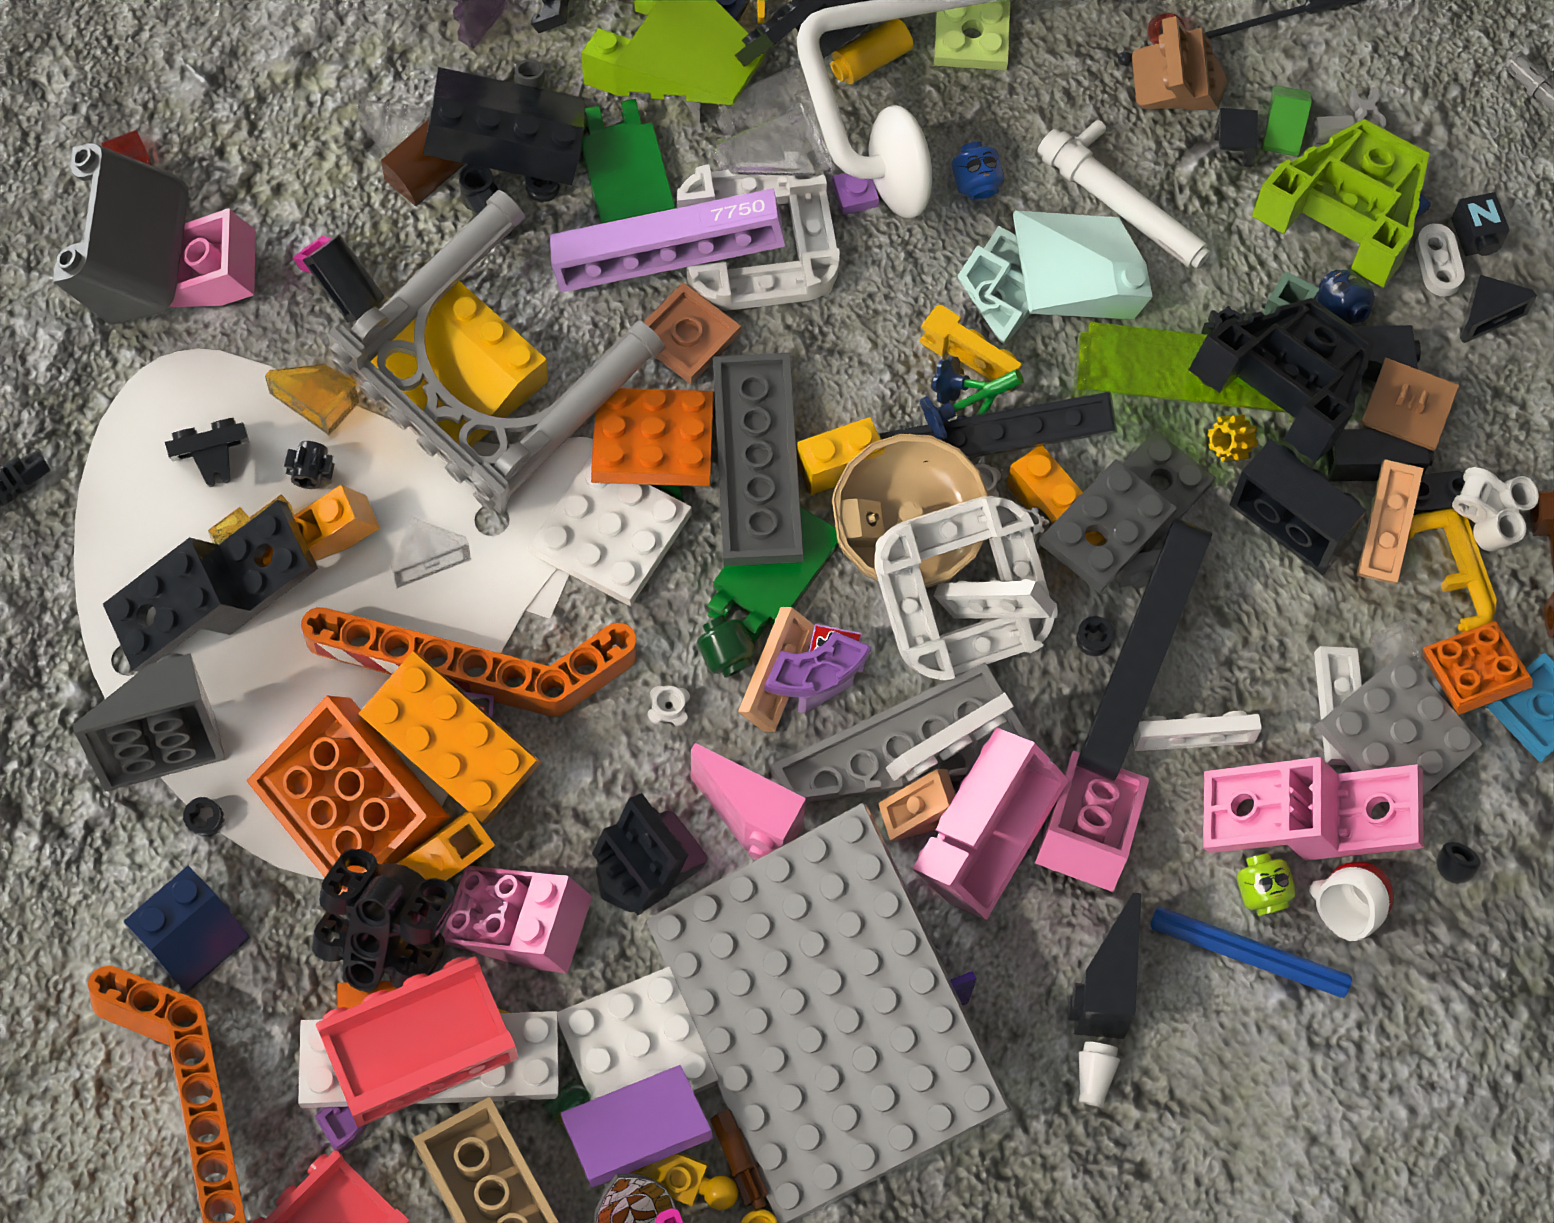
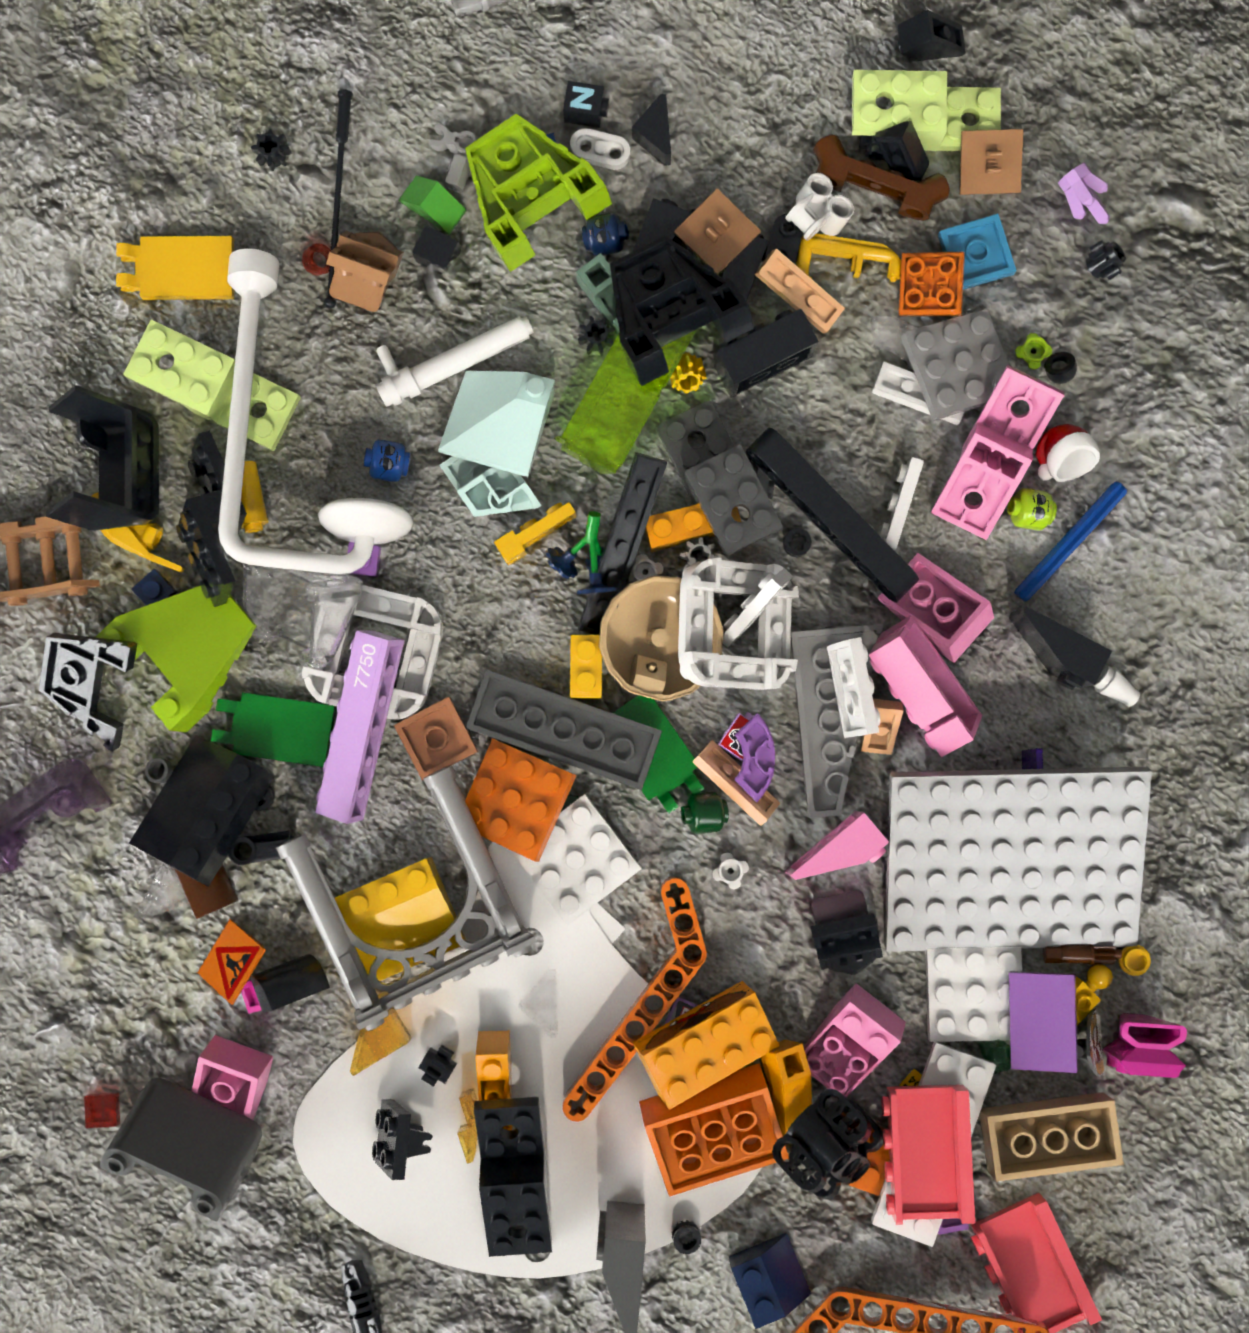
camera: 60 degrees left, 20 degrees up
none -> orange piece [197,919,266,1005]
none -> lime plate [1015,333,1052,370]

